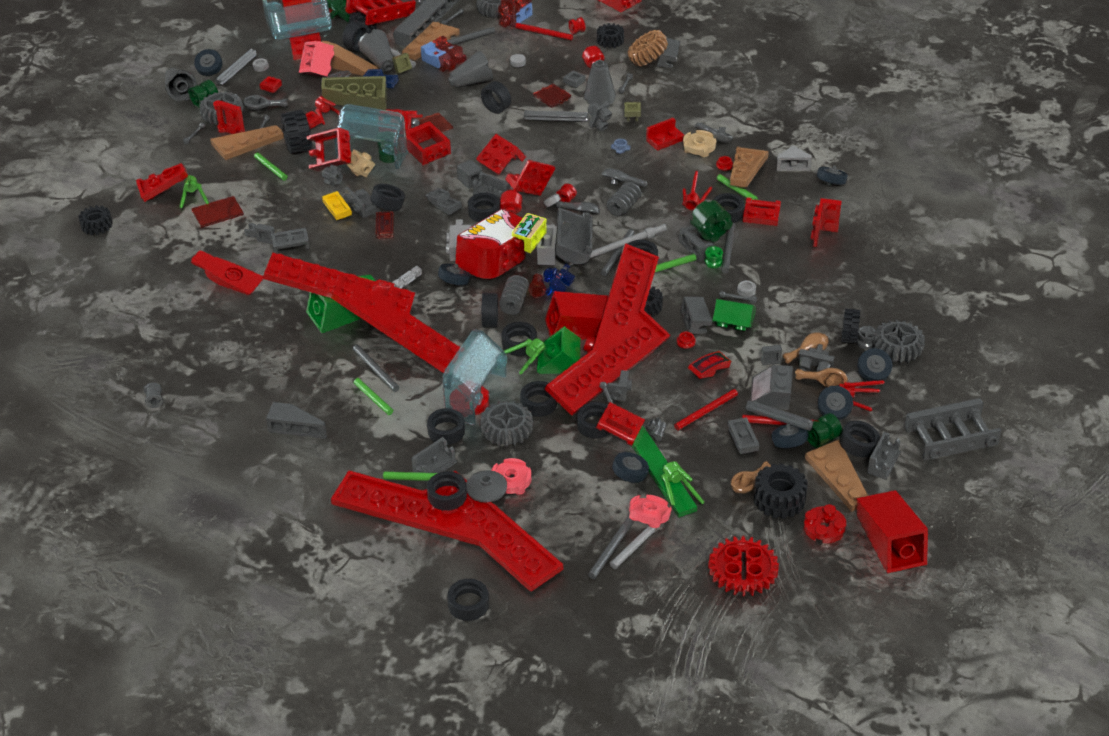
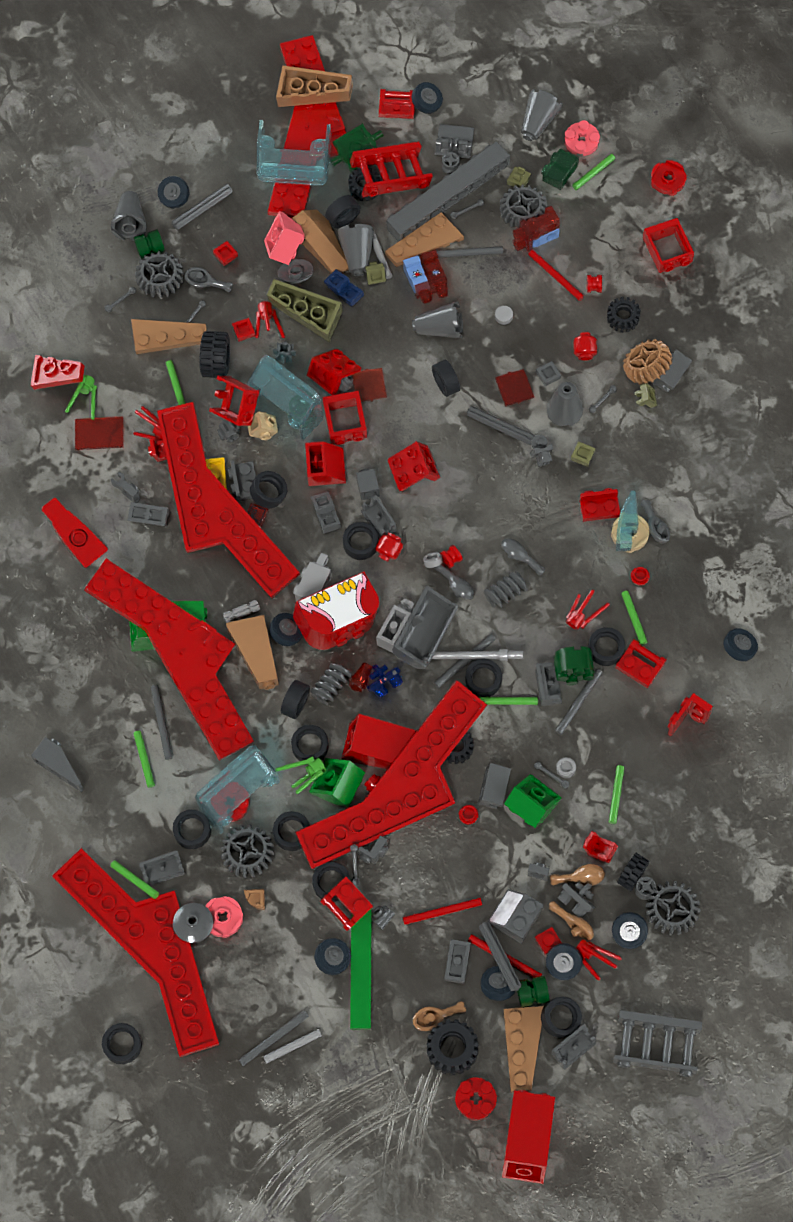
camera: 25 degrees right, 25 degrees up
red plate [213,100,245,134] -> none
light grey tile [253,58,269,72] -> none
black tyre [427,471,467,511] -> none
red bracket [505,160,555,196] -> none
panel [512,213,547,253] -> none
sand blue plate [611,139,631,154] -> none
coral plate [629,495,671,528] -> none
bright green plant [661,461,704,506] -> none
slope [688,351,732,379] -> none
green wheel [705,246,723,268] -> none
red gear [708,536,779,596] -> none
medium nougat wing [730,147,768,188] -> none
light grey slope [777,146,812,171] -> none
none -> red plant [133,406,163,442]
none -> red bracket [148,439,167,462]
none -> red piece [157,402,300,599]
none -> medium nougat slope [226,615,279,690]
none -> medium nougat tile [244,889,265,910]
none -> red slope [305,441,346,486]
none -> red plate [534,927,562,955]
none -> red bracket [583,831,618,863]
none -> bright green bar [609,765,624,824]
none -> clear light blue slope [616,490,638,551]
none -> olive tile [635,383,657,408]

